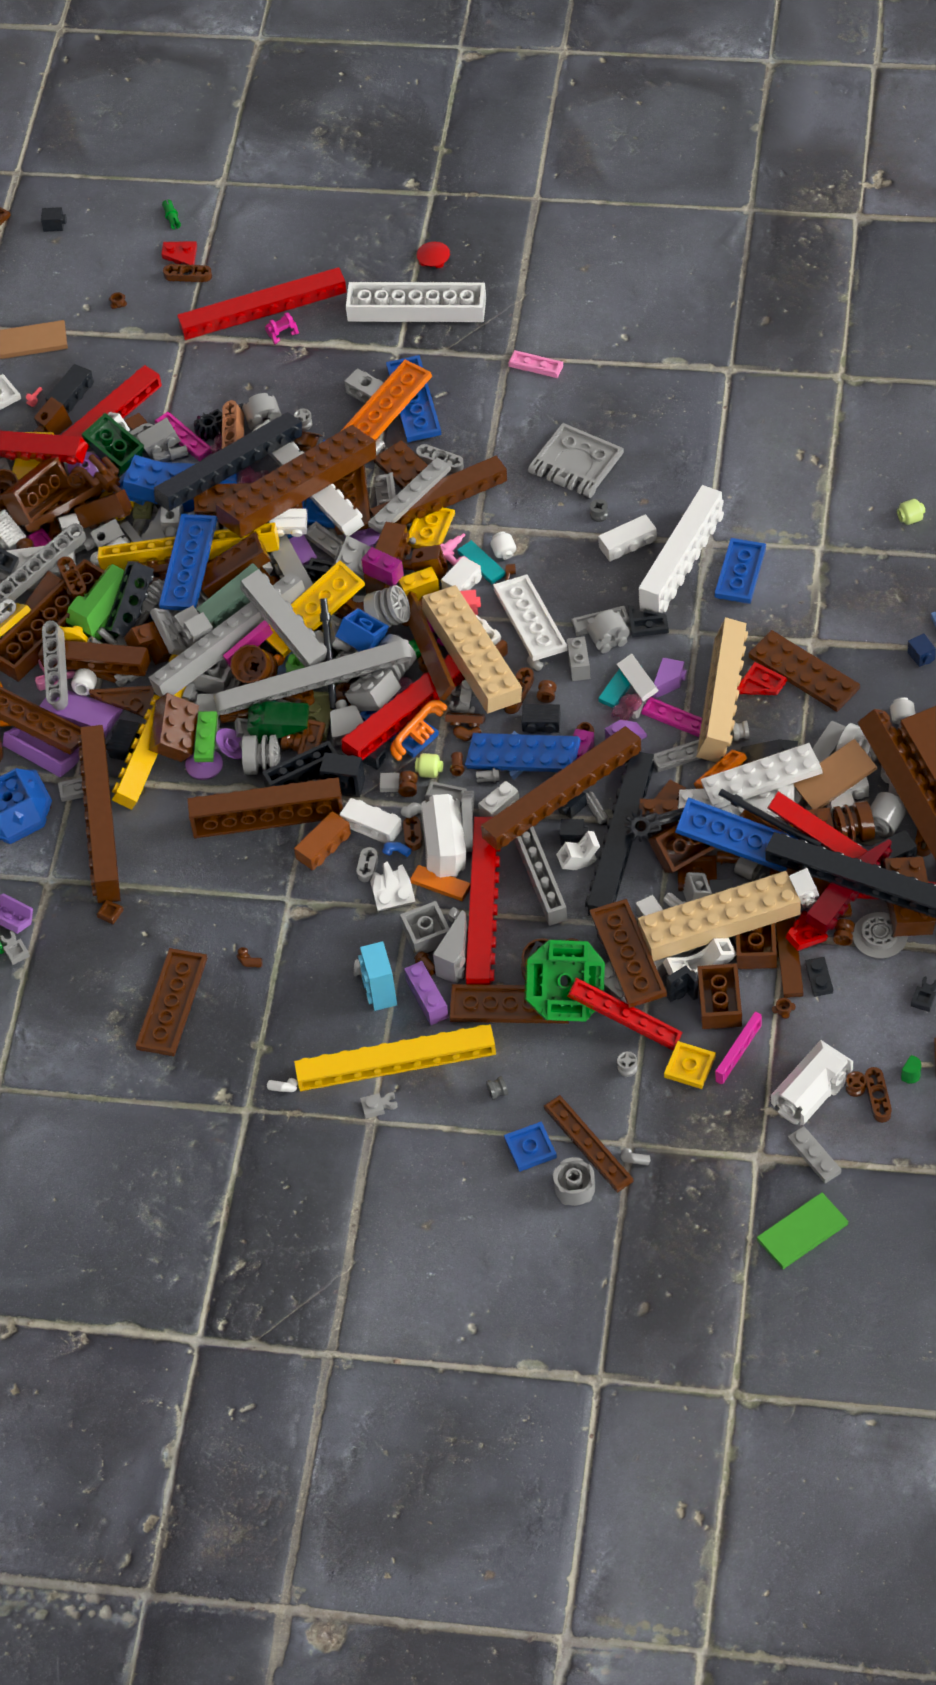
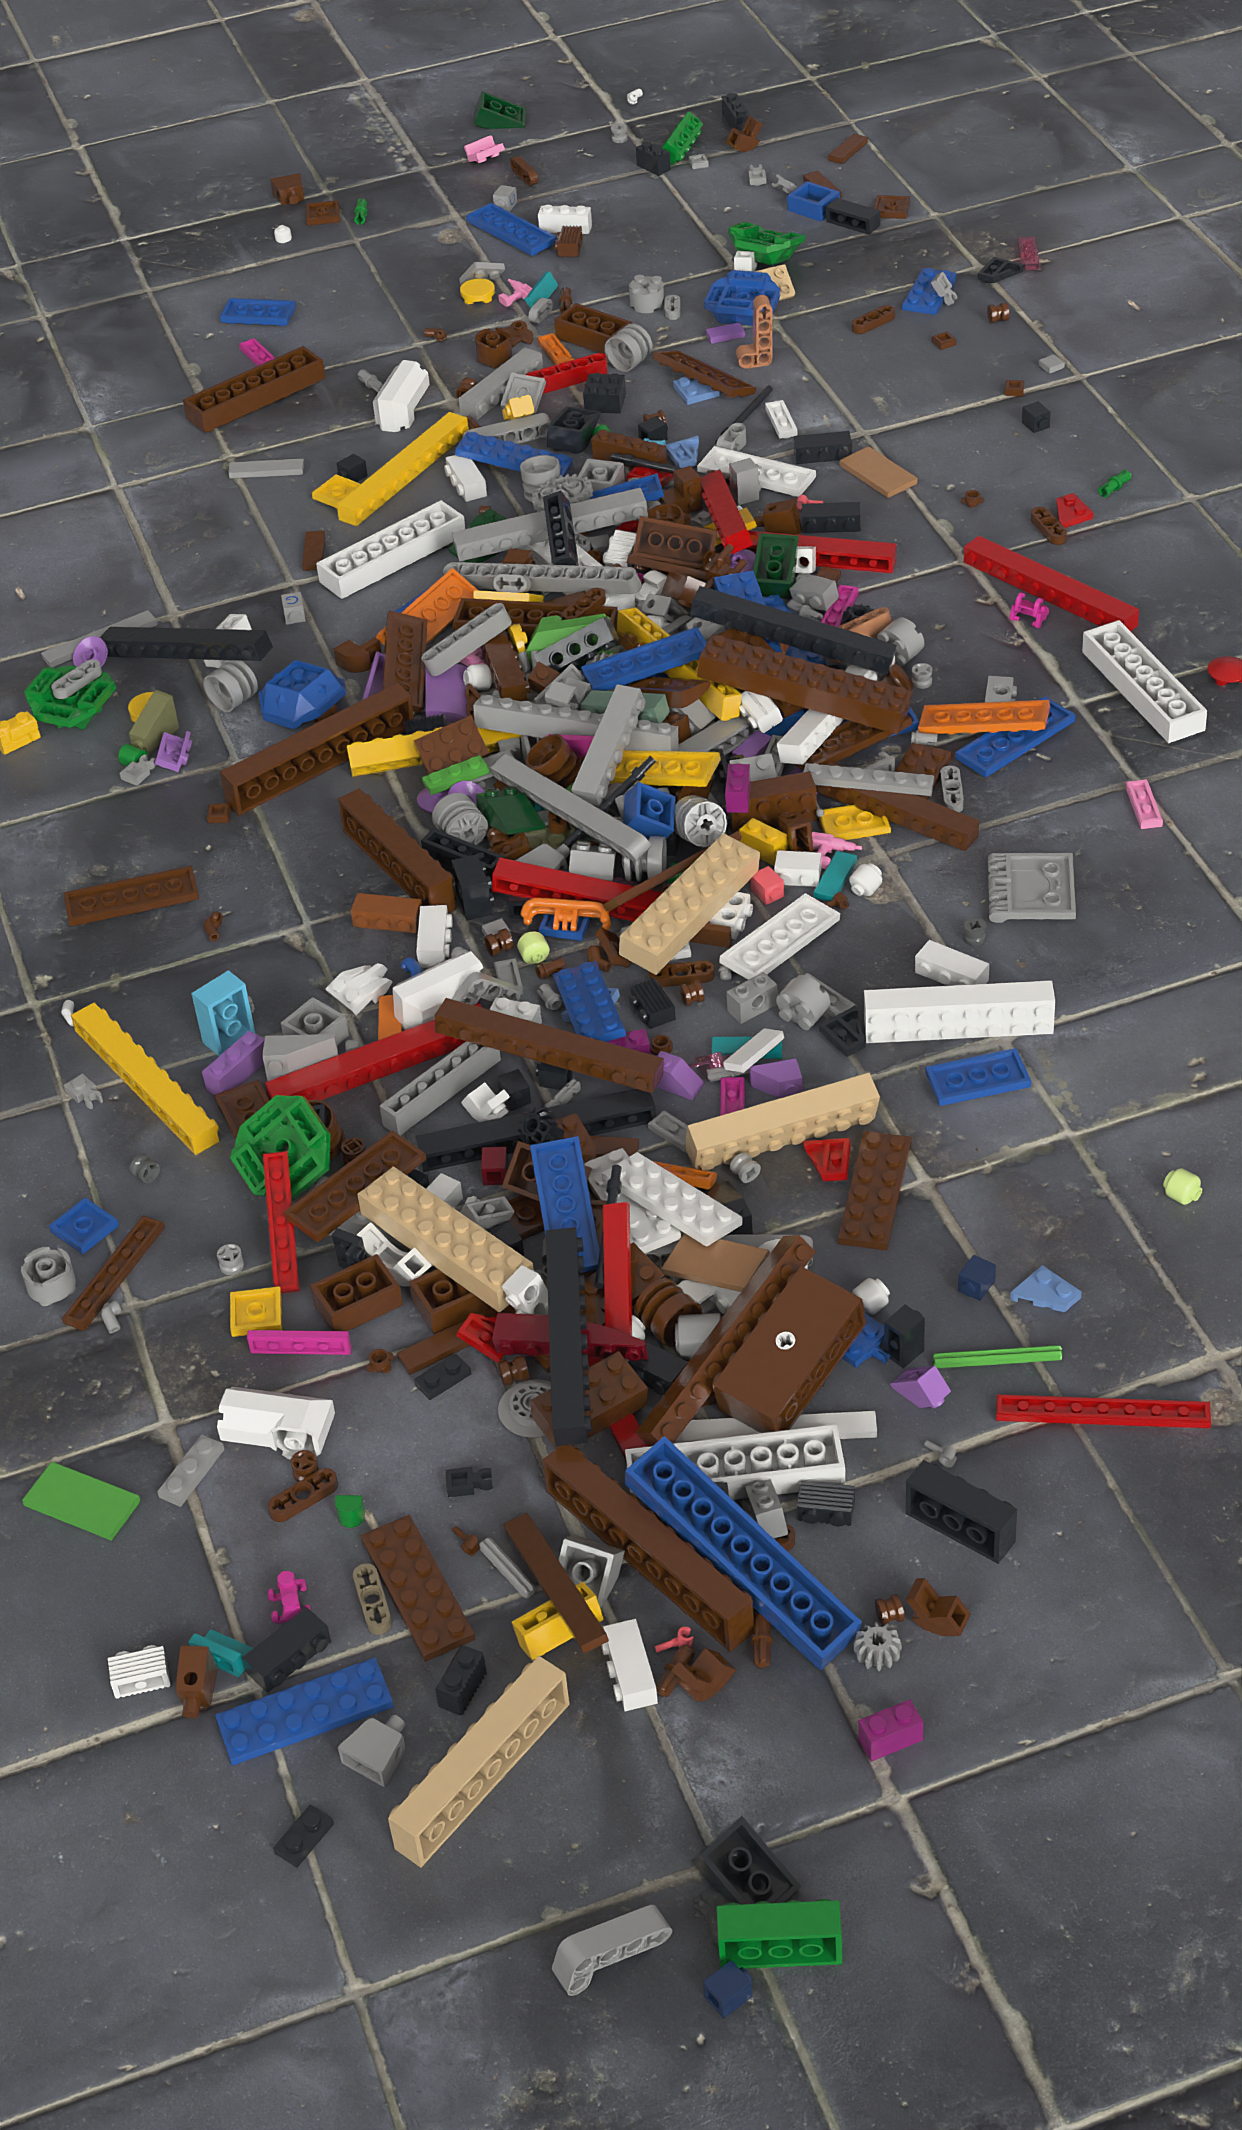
camera: 60 degrees right, 10 degrees down
light grey beam [356,847,378,882] -> none
none -> dark red brick [481,1147,508,1185]

